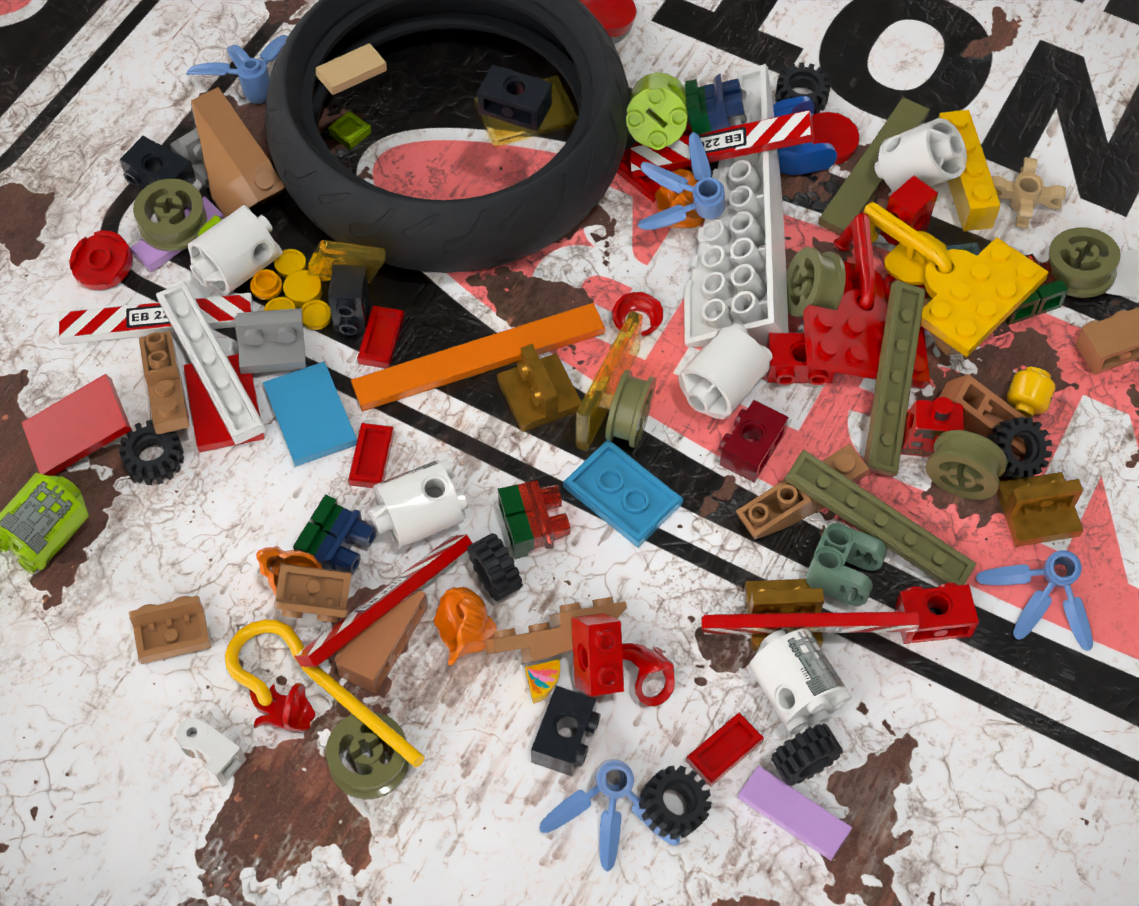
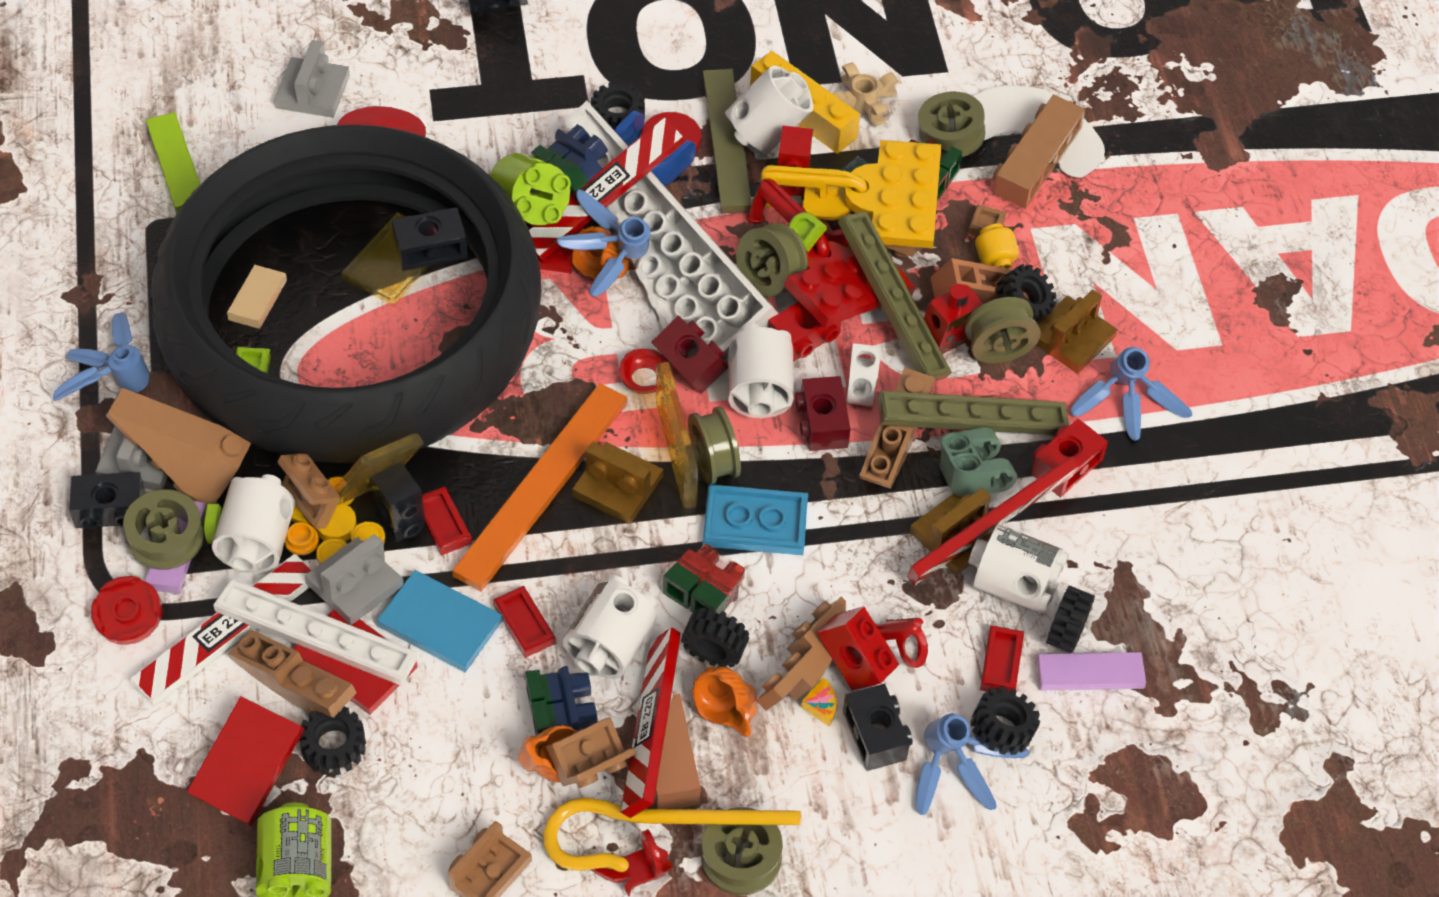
camera: 40 degrees left, 5 degrees down
none -> medium nougat bracket [278,454,341,529]
none -> dark red brick [651,315,728,394]
none -> lime tile [789,212,828,252]
none -> white leg [847,343,882,407]
none -> medium nougat tile [968,204,1007,236]

